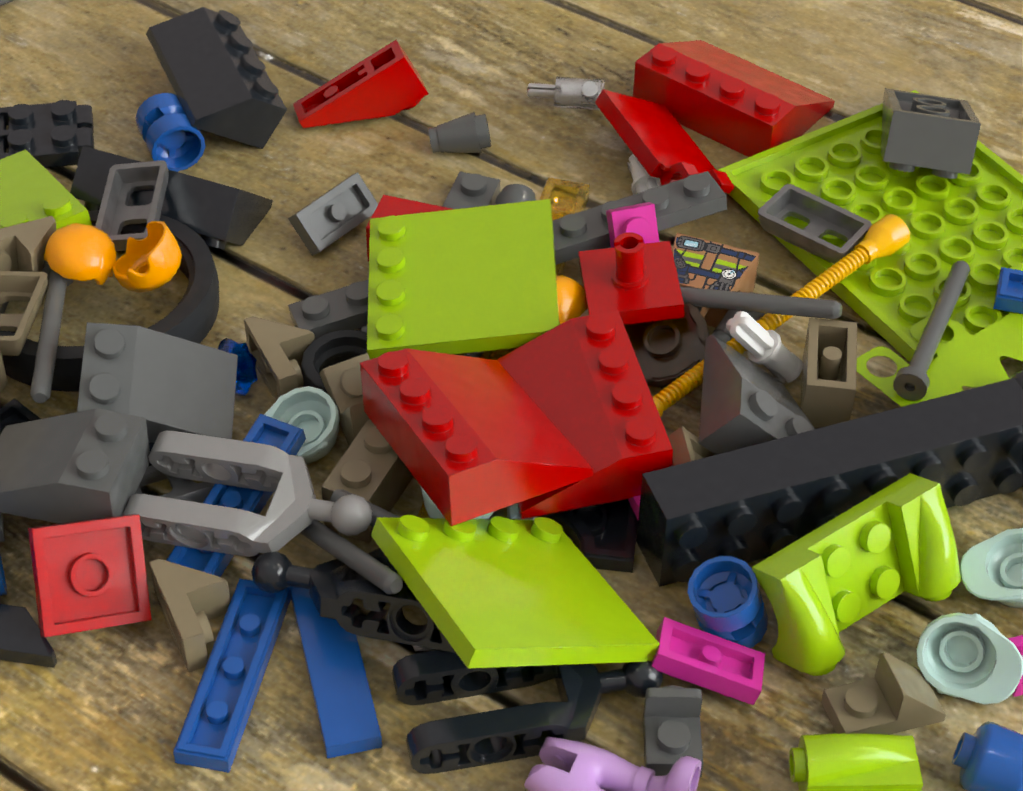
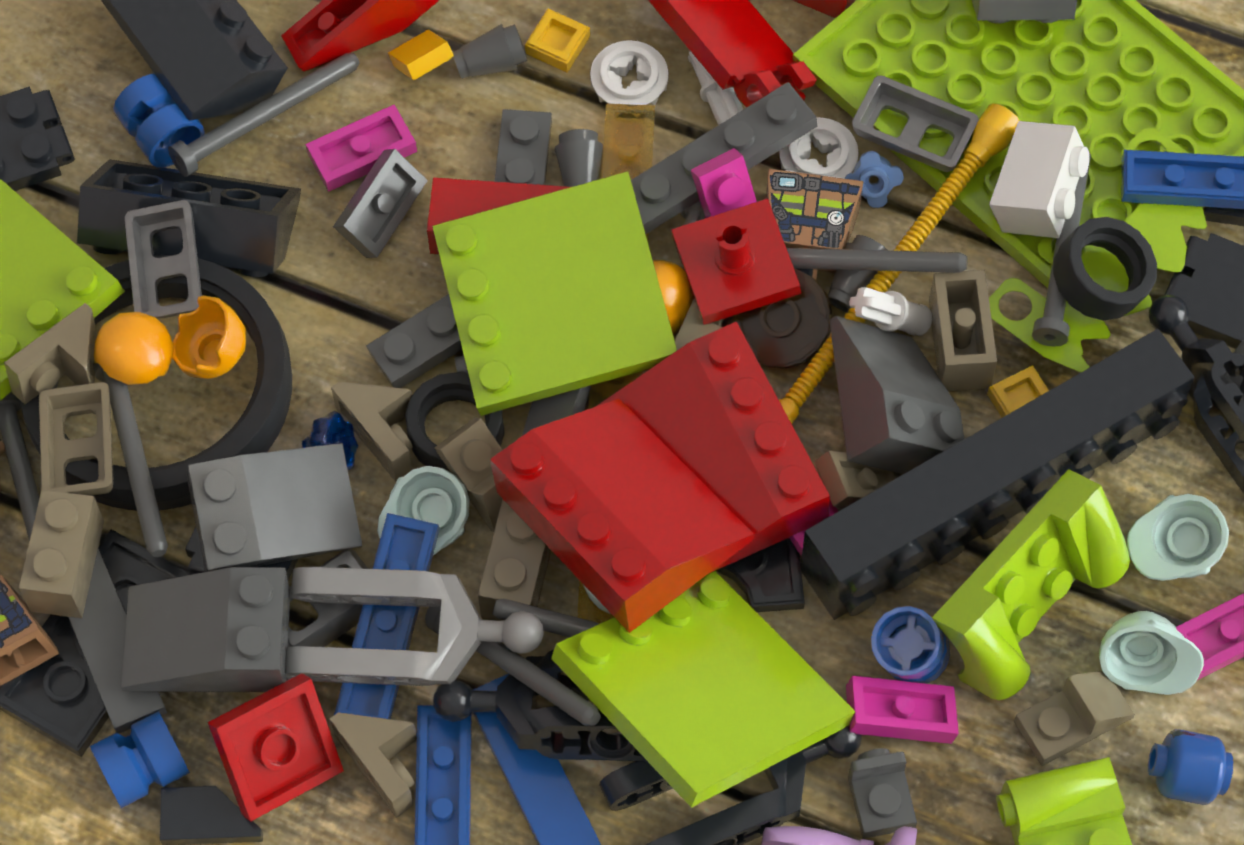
camera: 10 degrees left, 20 degrees up
none -> dark grey bar [168,53,360,177]
none -> dark pink plate [305,104,417,192]
none -> yellow tile [388,29,454,80]
none -> yellow tile [525,8,590,73]
none -> white gear [590,40,668,113]
none -> white gear [779,117,858,179]
none -> medium blue plate [845,151,904,208]
none -> white brick [989,121,1089,238]
none -> black tyre [1053,217,1157,321]

